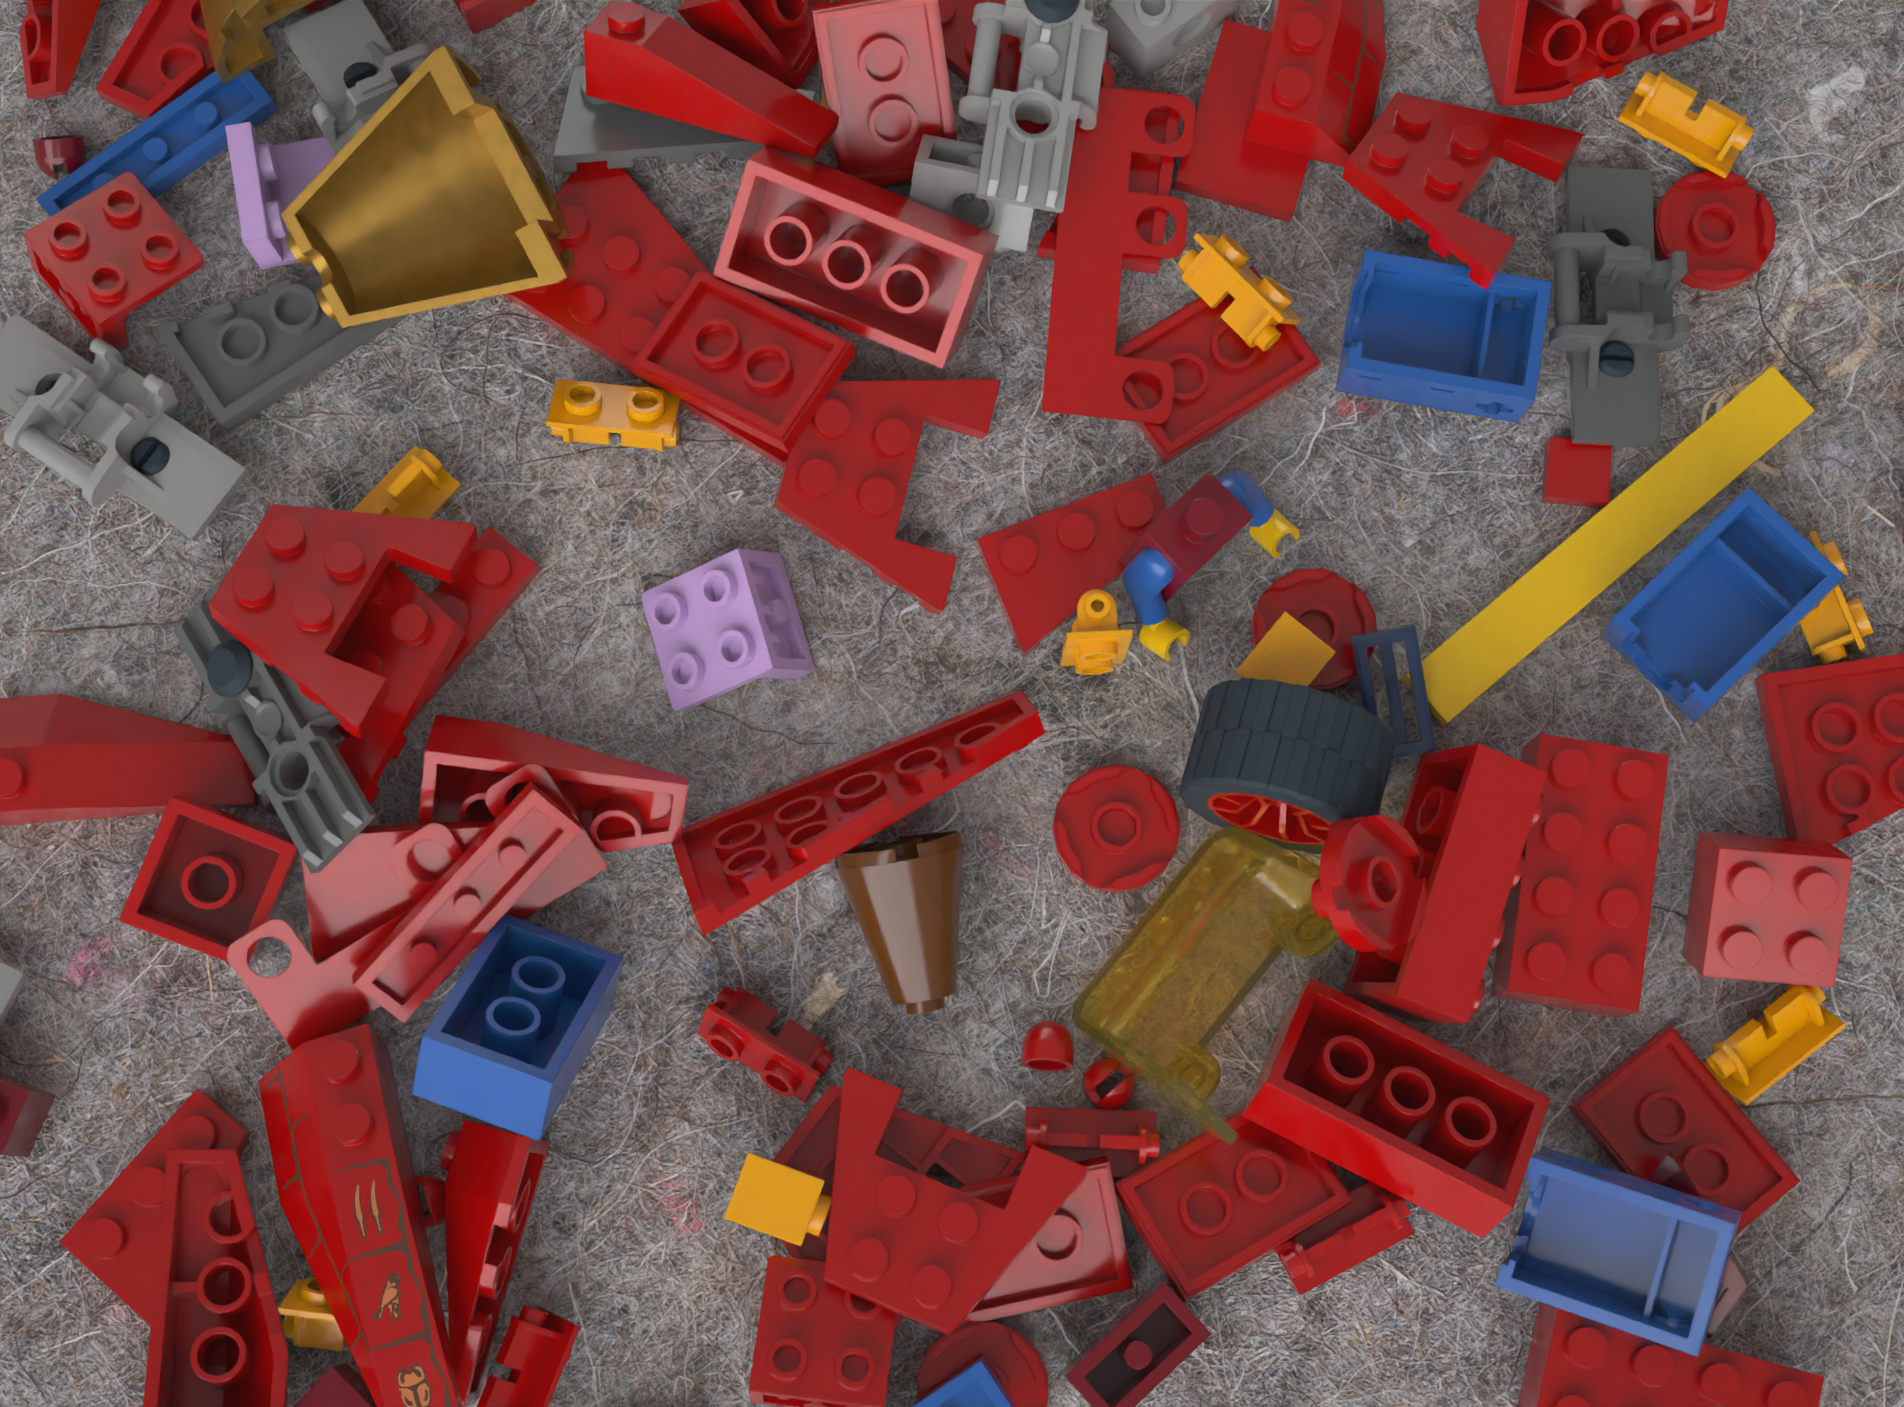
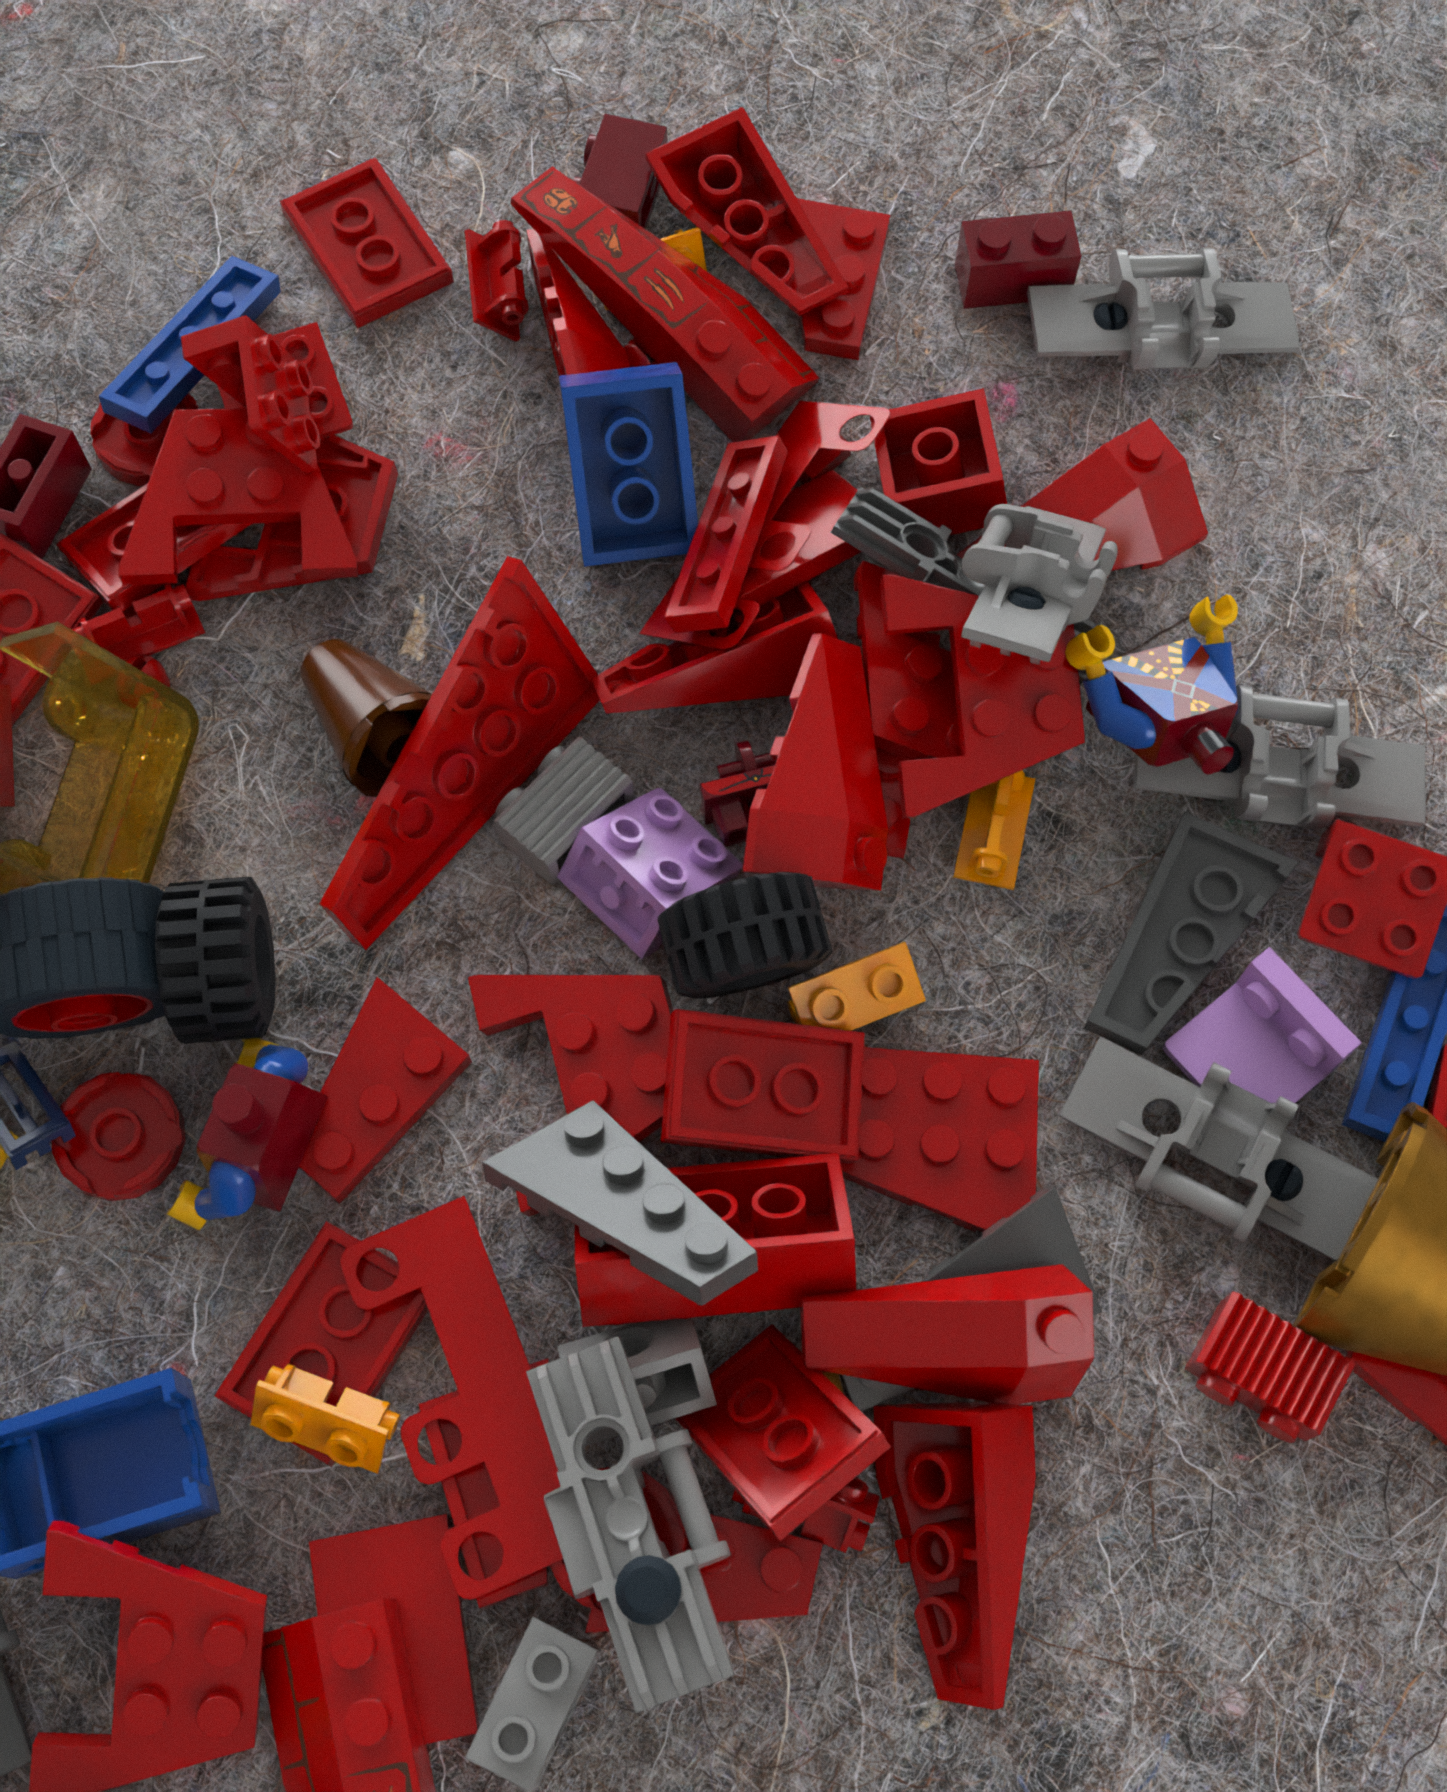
camera: 155 degrees right, 10 degrees down
pearl gold cone [281,45,576,328] -> none
red hinge [697,985,835,1104] -> none
light orange brick [724,1152,832,1246] -> none
red hinge [1021,1020,1074,1072] -> none
red tile [1052,764,1181,894] -> none
light orange hinge [1060,589,1133,675] -> none
light orange brick [1234,611,1336,687] -> none
none -> black tyre [155,877,275,1044]
none -> red bracket [181,315,320,474]
none -> wing [482,1101,758,1306]
none -> light grey brick [494,737,634,885]
none -> black tyre [657,872,833,999]
none -> dark red hips [699,740,776,846]
none -> red wedge [743,633,888,891]
none -> light grey piece [961,504,1118,665]
none -> torso [1065,594,1239,775]

